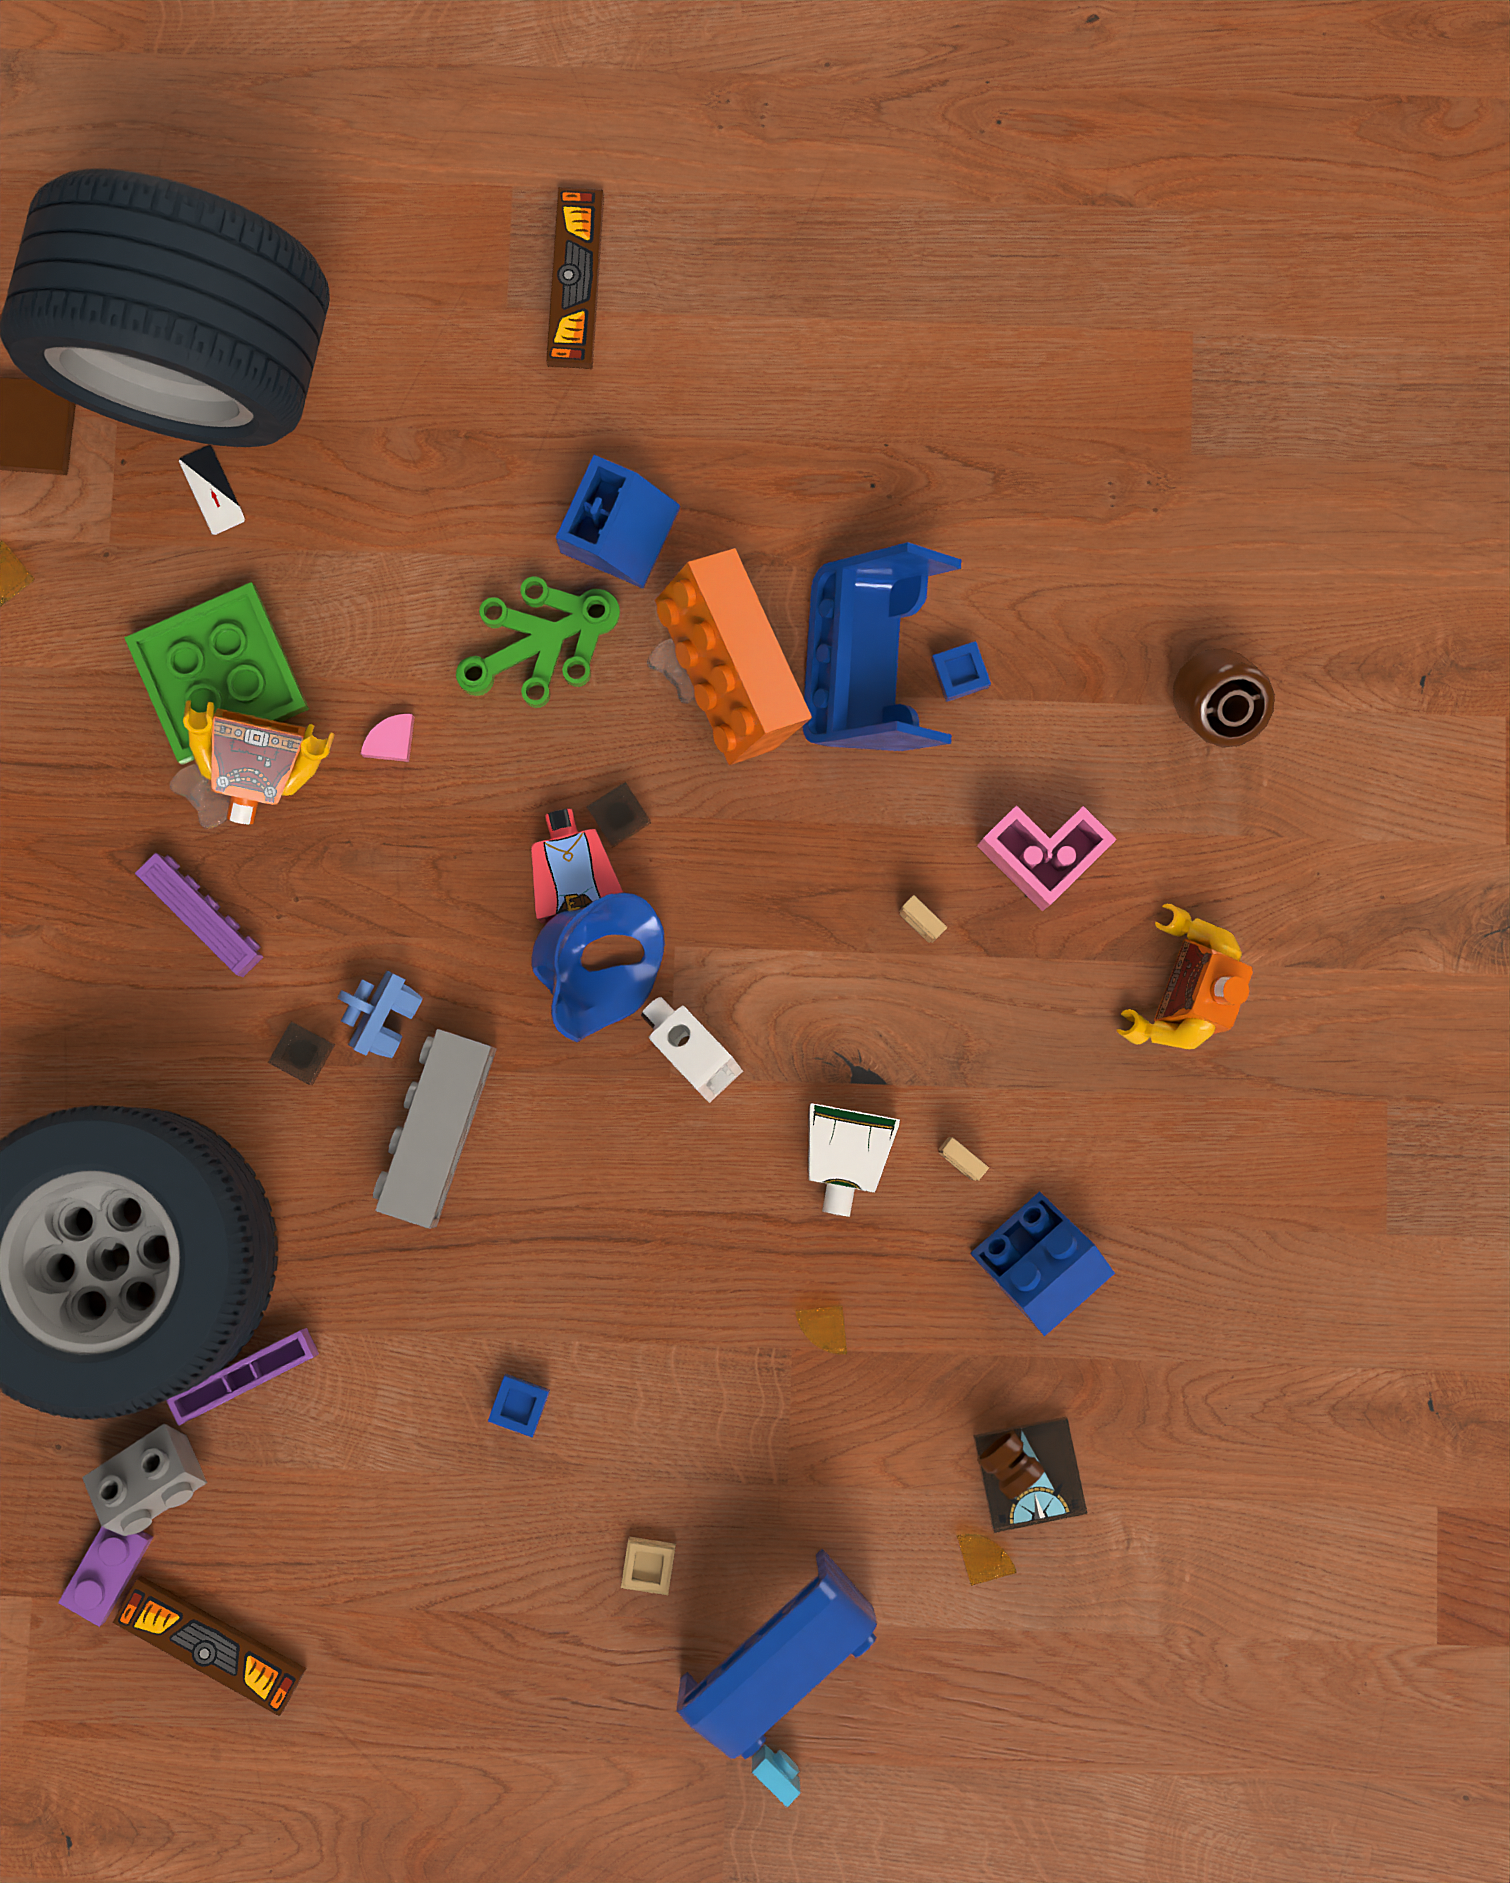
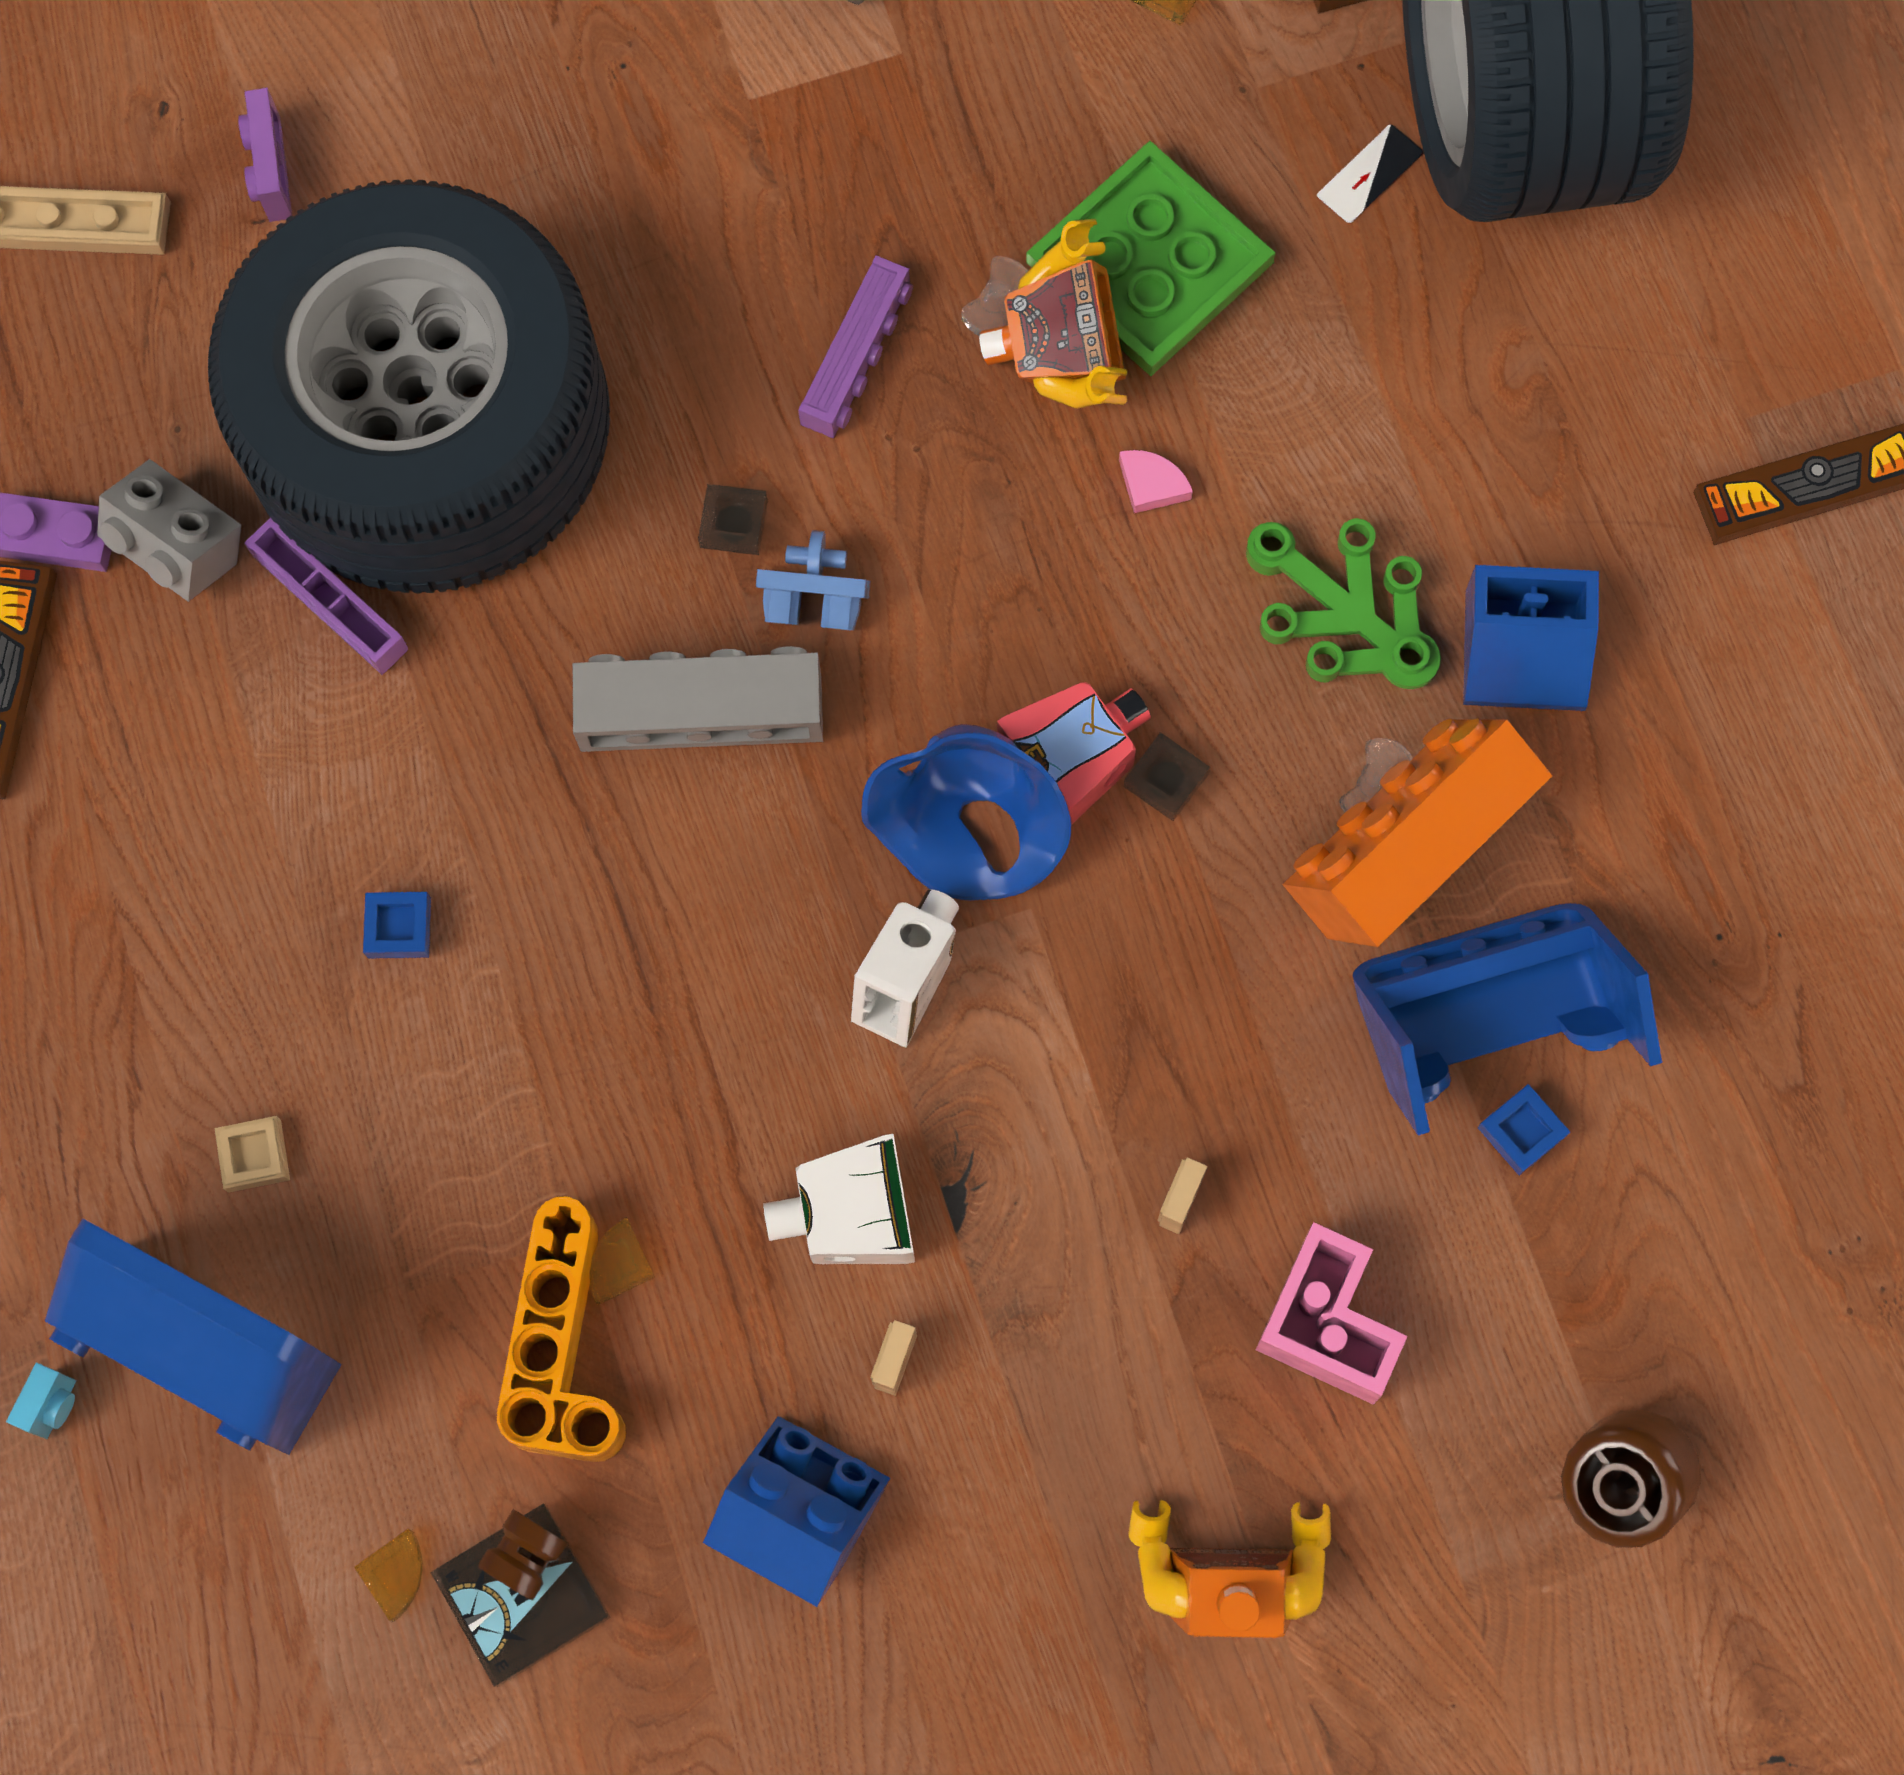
camera: 75 degrees right, 10 degrees down
none -> light orange beam [497,1196,626,1462]

